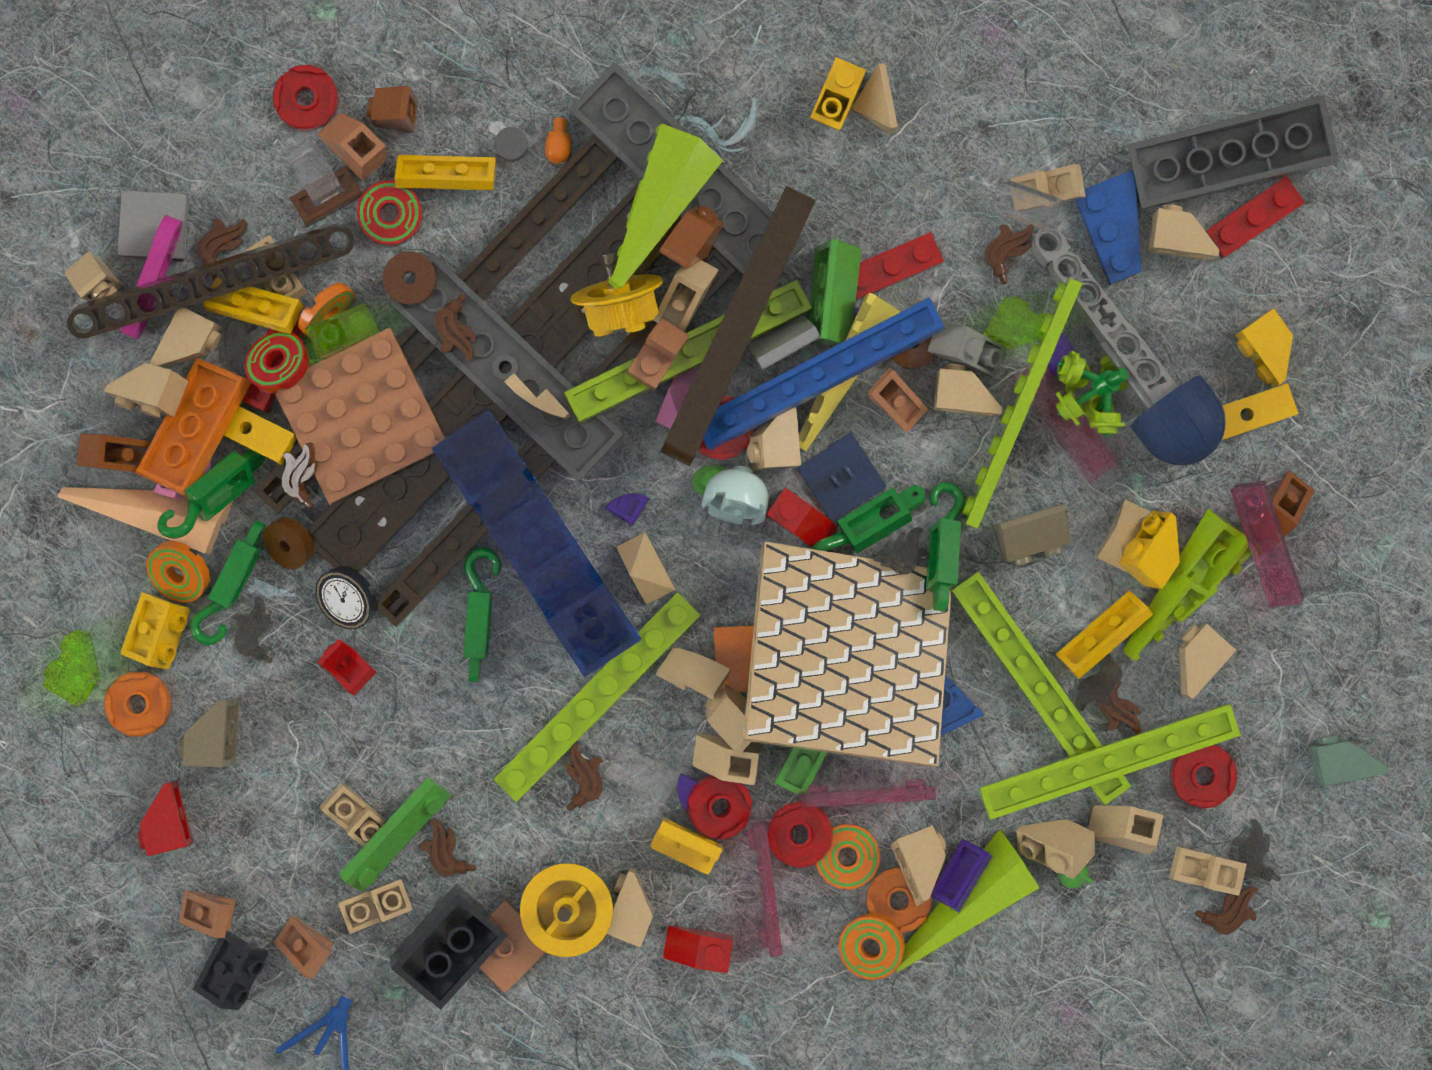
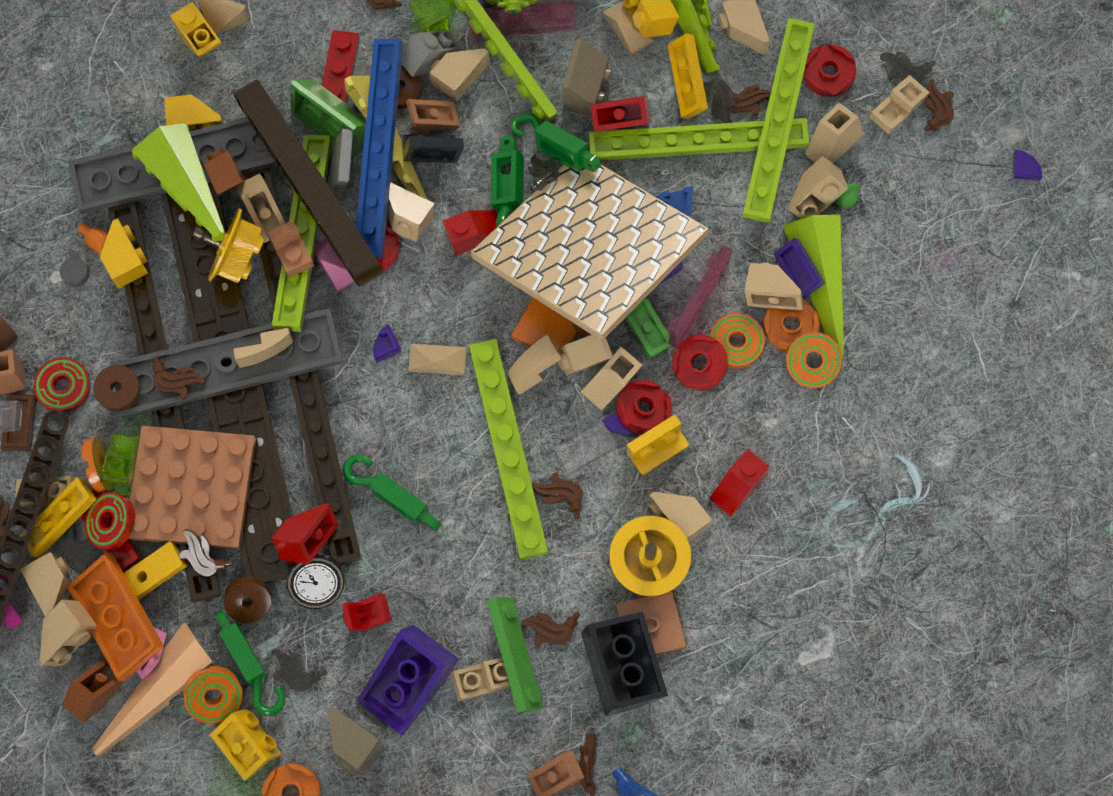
camera: 55 degrees left, 15 degrees down
green piece [157,449,266,539] -> none
tan slope [337,879,413,934] -> none
yellow plate [395,155,496,190] -> none
clear blue arch [431,406,642,678] -> none
bright green piece [691,464,725,496] -> none
light aqua cylinder [701,466,769,525] -> none
clear pink plate [747,820,783,957] -> none
dark blue piece [797,432,887,522] -> none
none -> yellow slope [100,218,148,289]
none -> yellow slope [164,94,223,132]
none -> red slope [271,503,339,565]
none -> dark purple slope [356,625,459,735]
none -> black bracket [402,134,464,163]
none -> reddish brown piece [579,734,597,795]
none -> red slope [590,95,652,132]
none -> dark purple tile [1013,150,1042,180]

